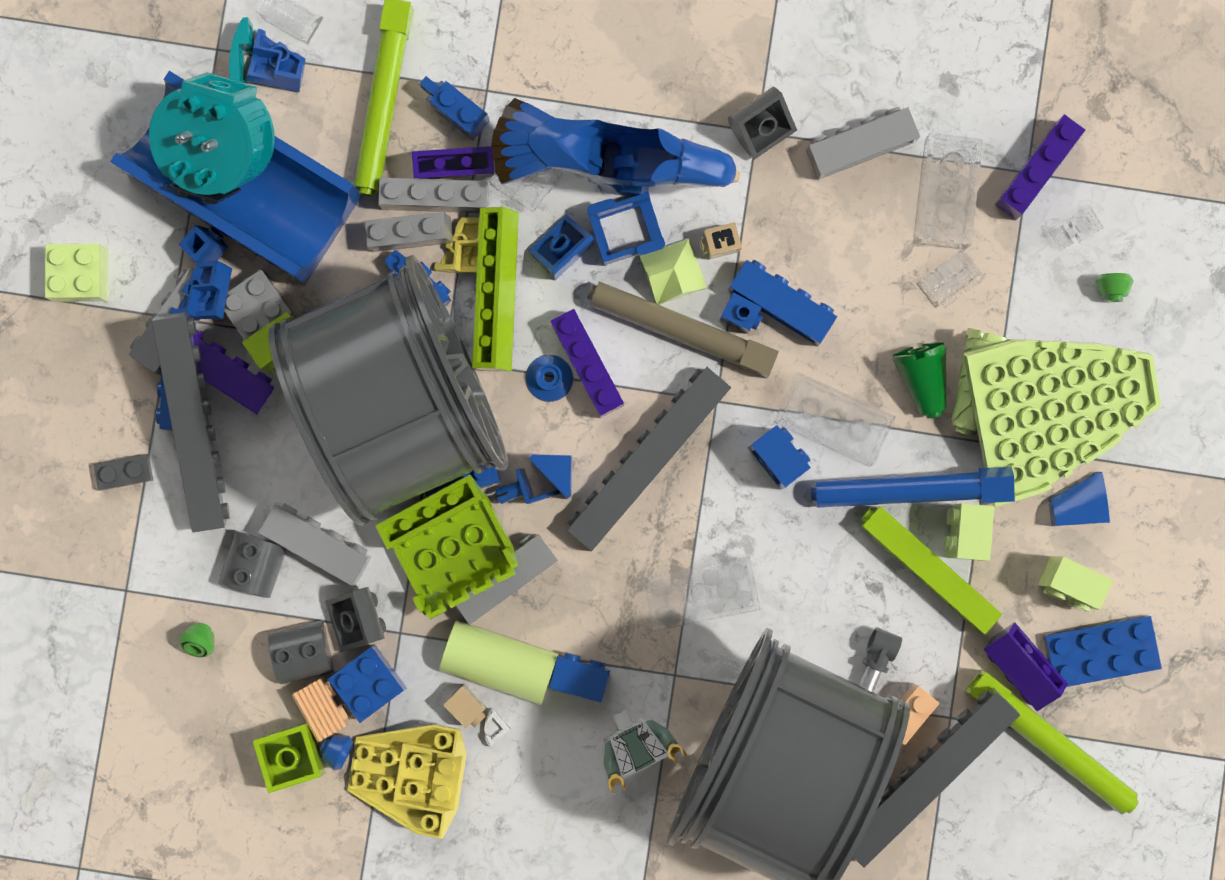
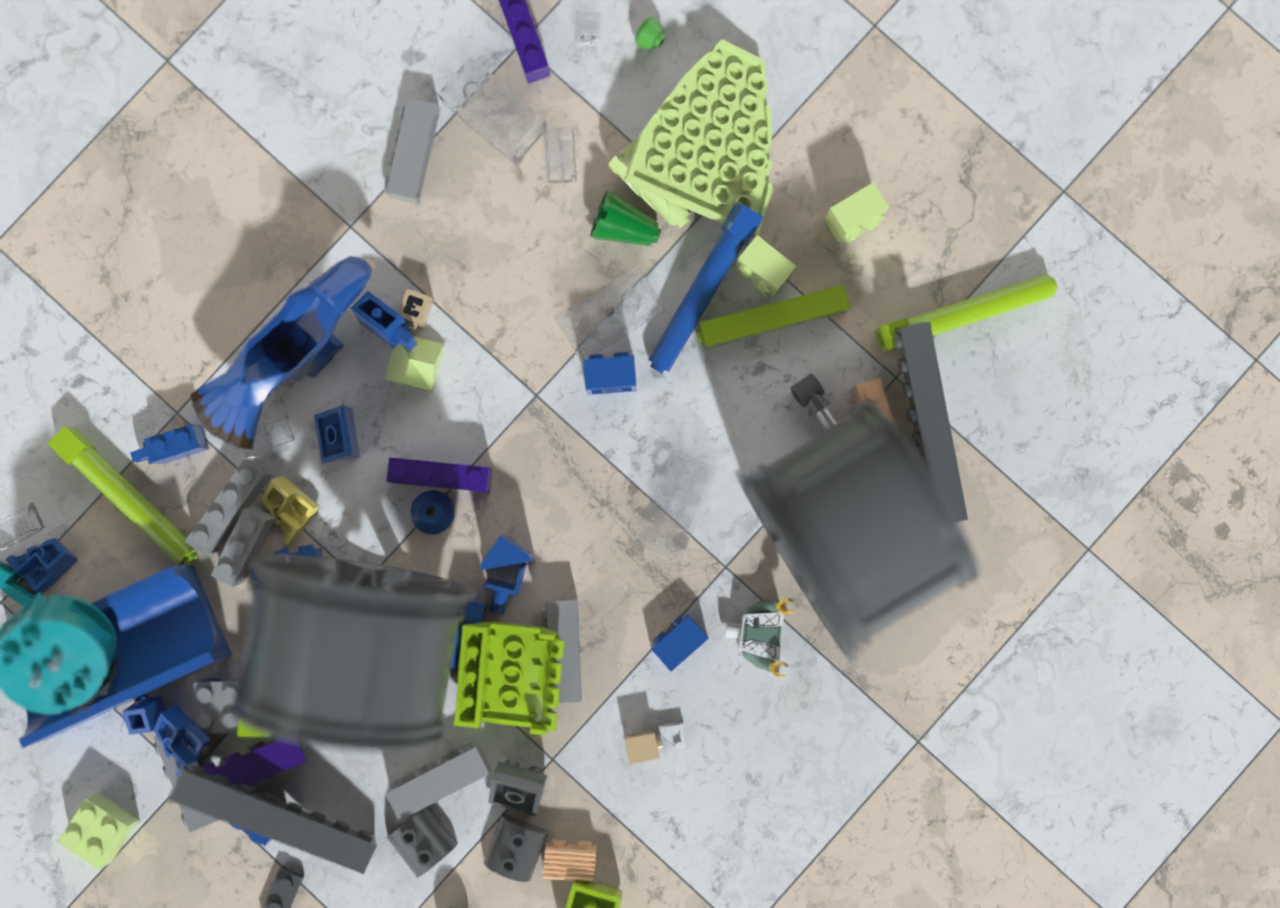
camera: 50 degrees left, 0 degrees up
blue cone [319,735,354,771] -> none
blue brick [328,645,407,723] -> none
light yellow wedge [347,724,467,839] -> none
dark purple brick [412,146,495,179] -> none
yellowish green brick [439,620,558,705] -> none
lime brick [472,207,519,371] -> none
dark grey brick [567,367,731,551] -> none
blue piece [587,192,665,266] -> none
dark tan brick [587,281,779,378] -> none
blue brick [720,292,763,334] -> none
dark grey brick [728,87,797,160] -> none
blue brick [728,260,838,346] -> none
dark purple brick [984,622,1068,712] -> none
blue plate [1043,615,1162,687] -> none
blue slope [1049,472,1110,526] -> none
none -> blue hinge [351,291,417,351]

